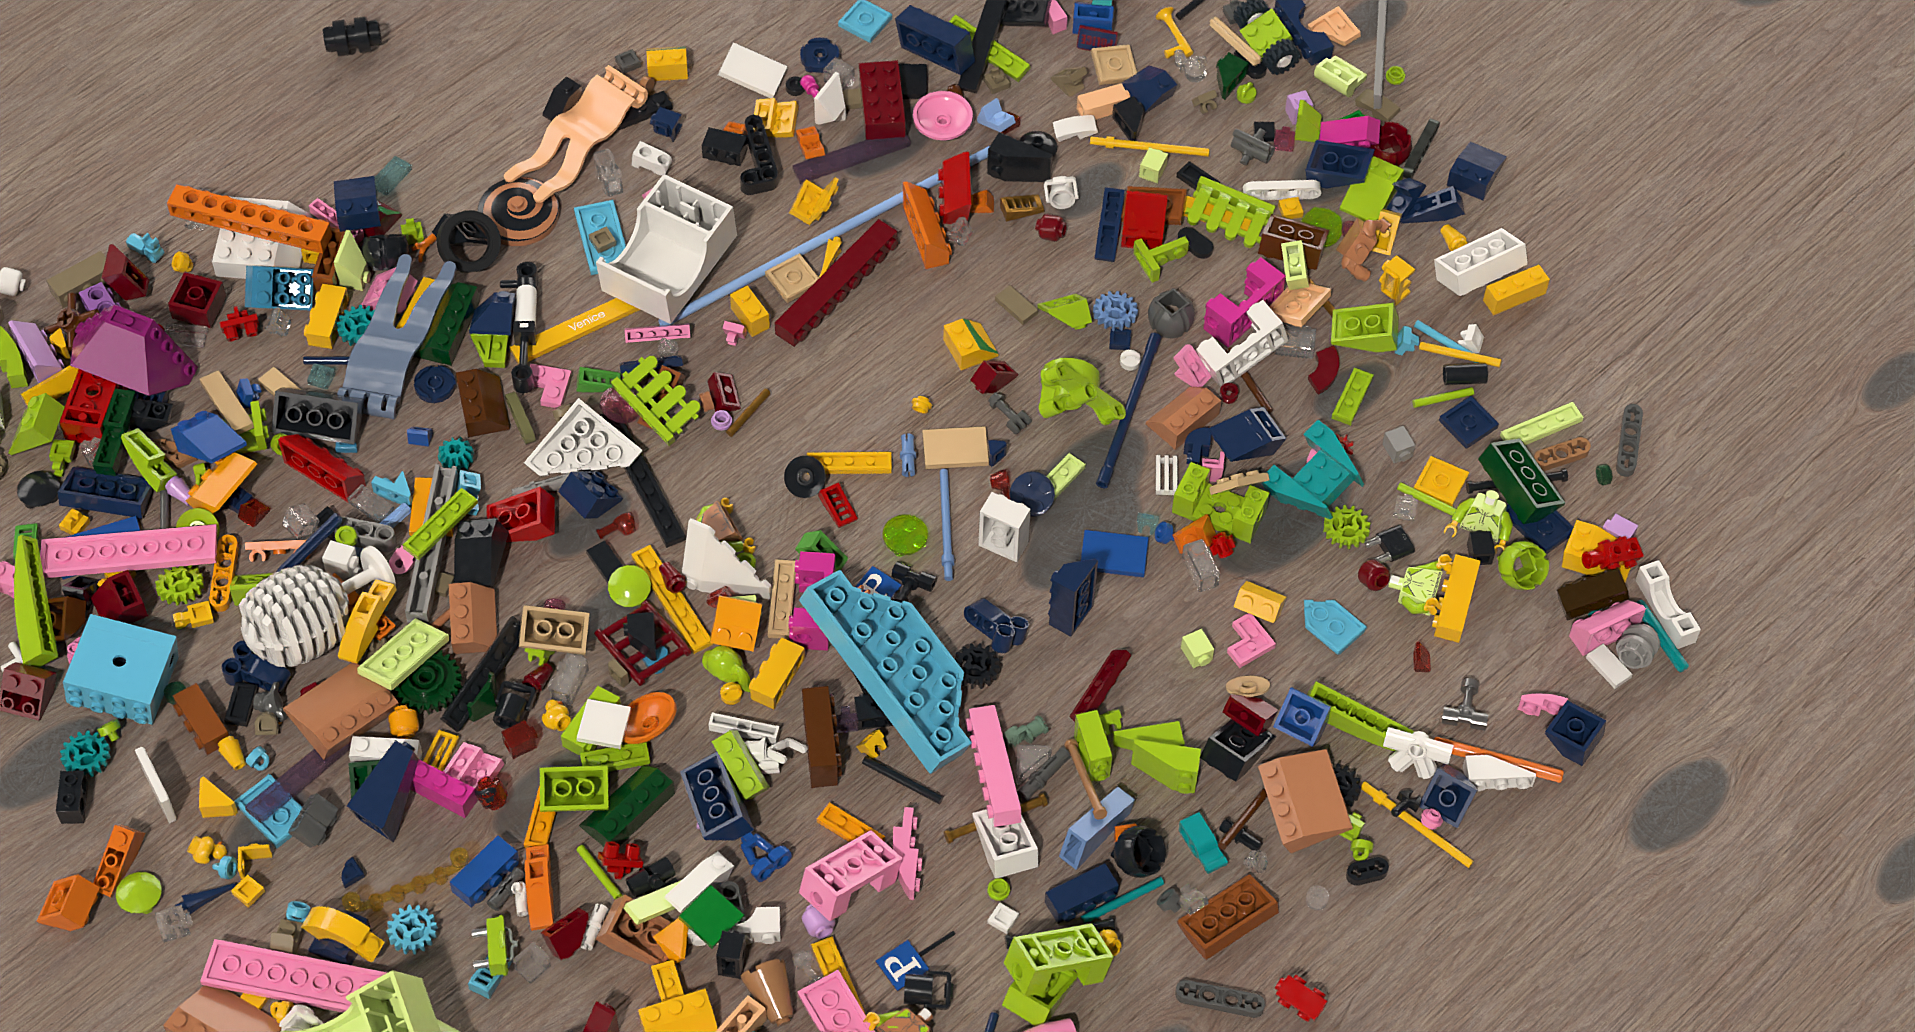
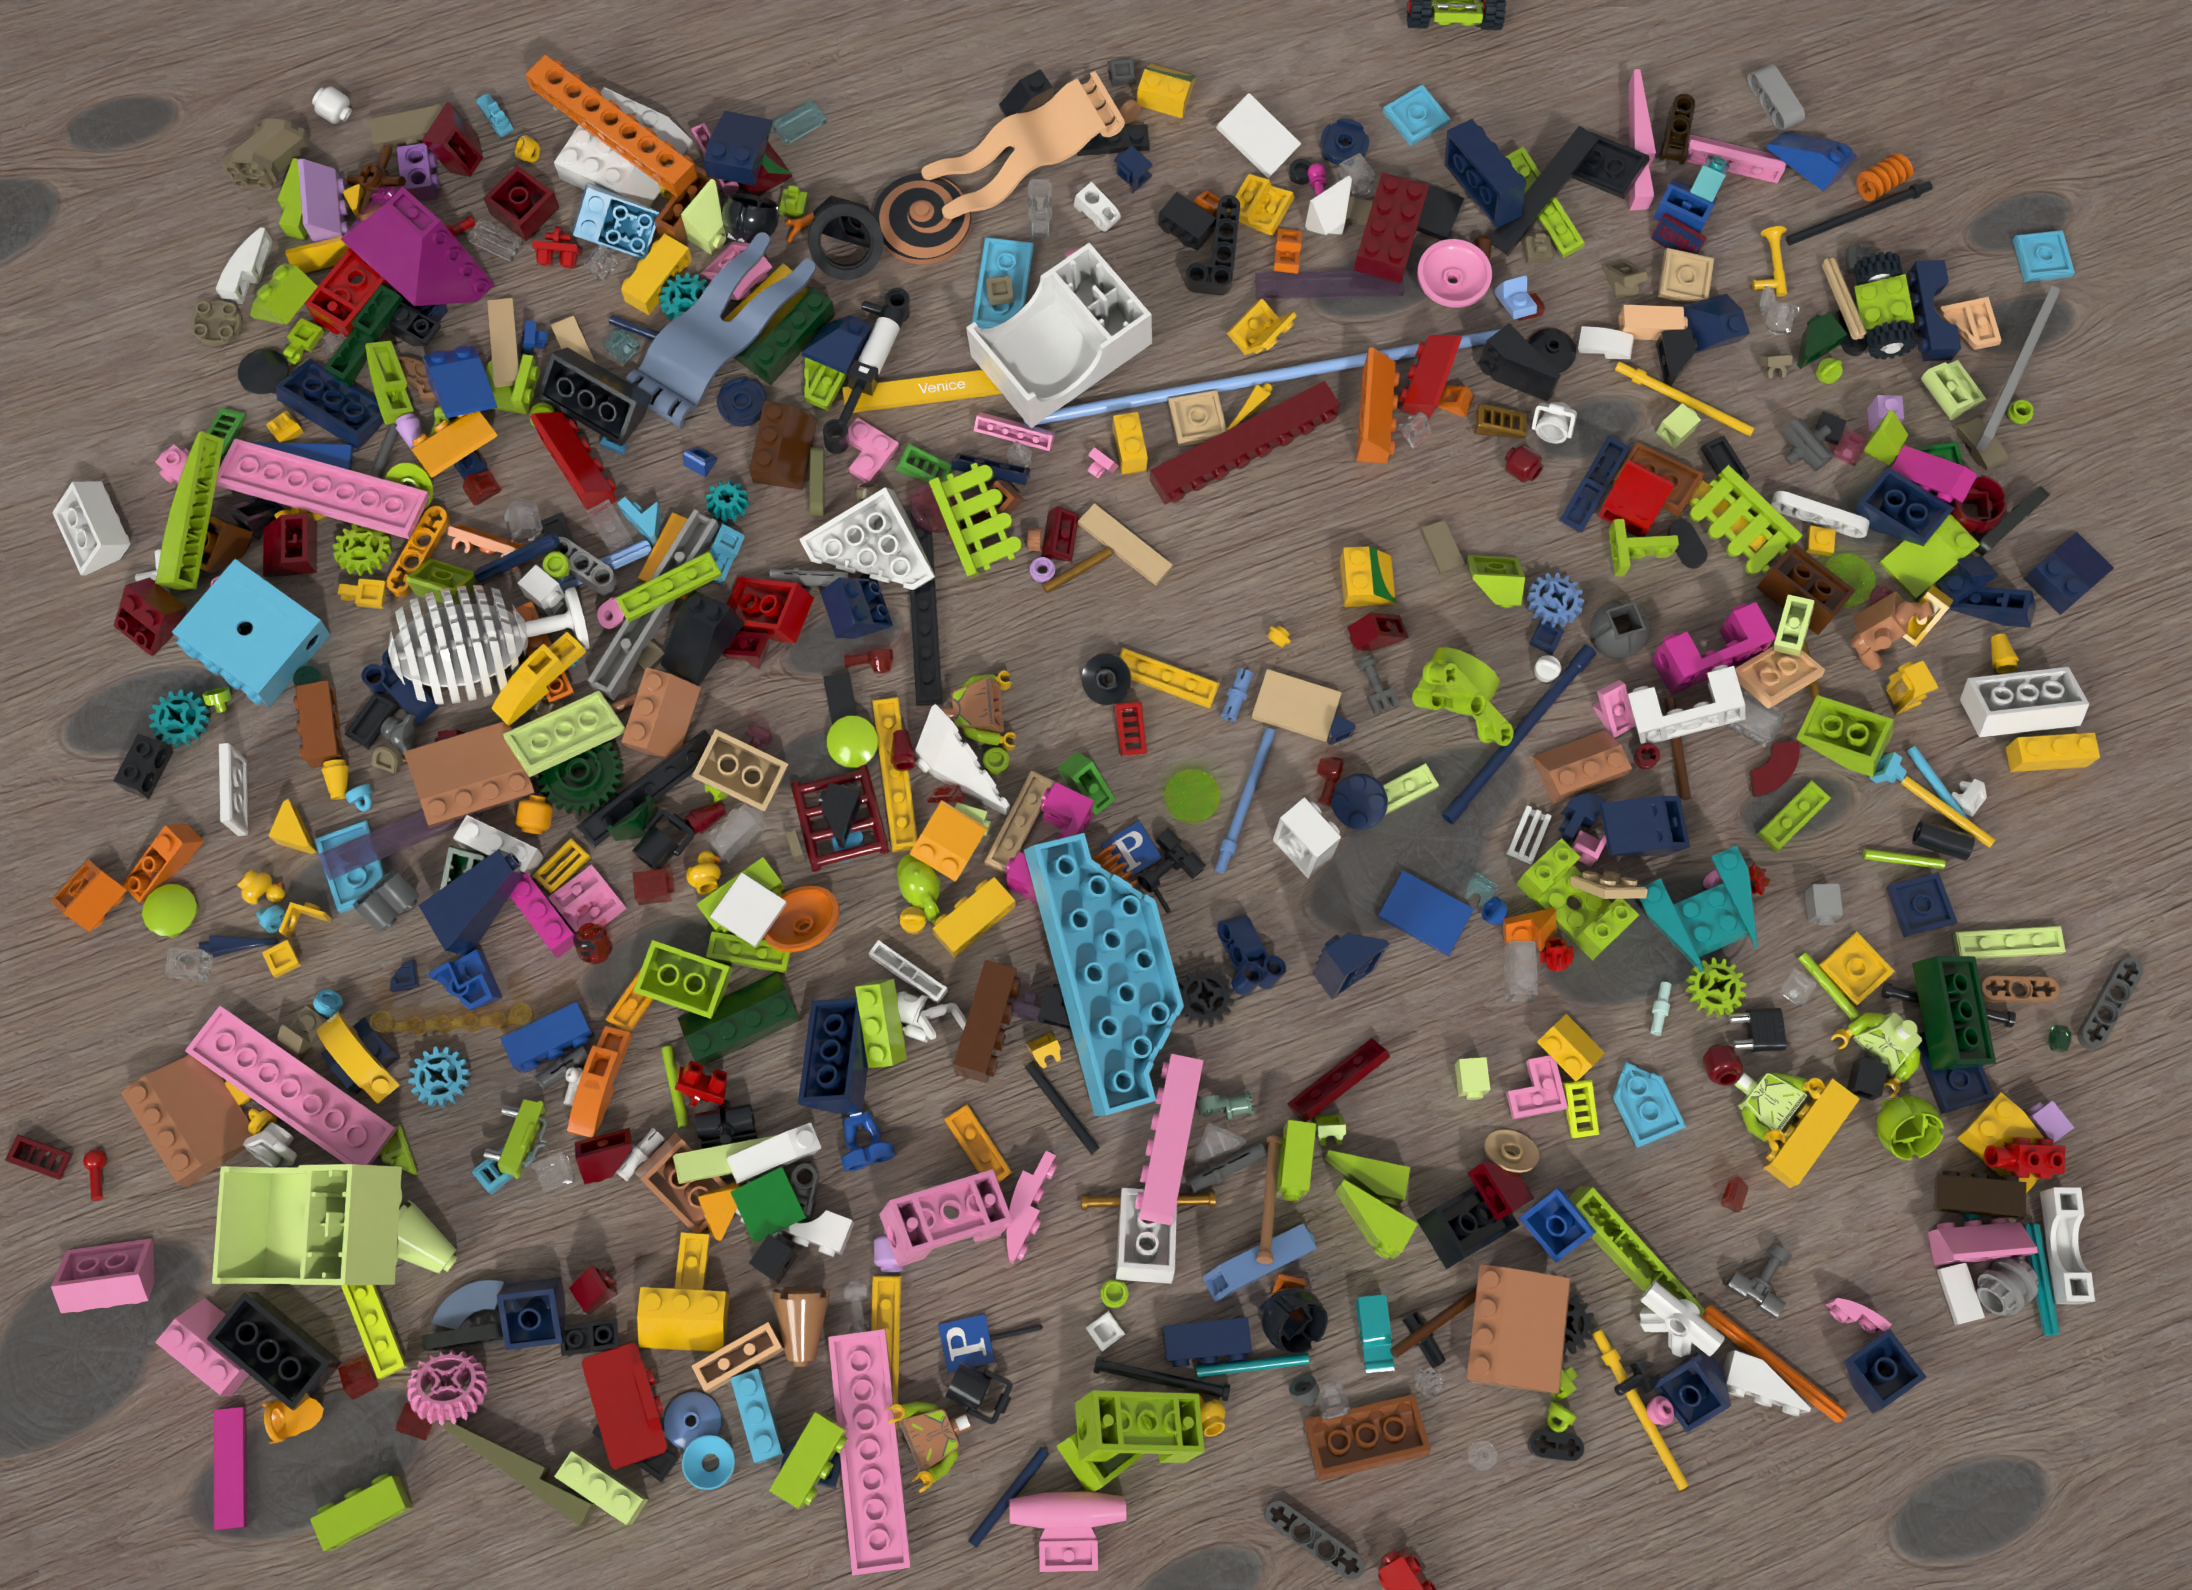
camera: 20 degrees right, 15 degrees up
none -> blue slope [428,949,503,1010]
none -> dark red slope [722,632,770,669]
none -> tan tile [1078,503,1173,586]
none -> neon yellow slope [1562,1079,1599,1138]
none -> light aqua bar [1650,982,1672,1036]

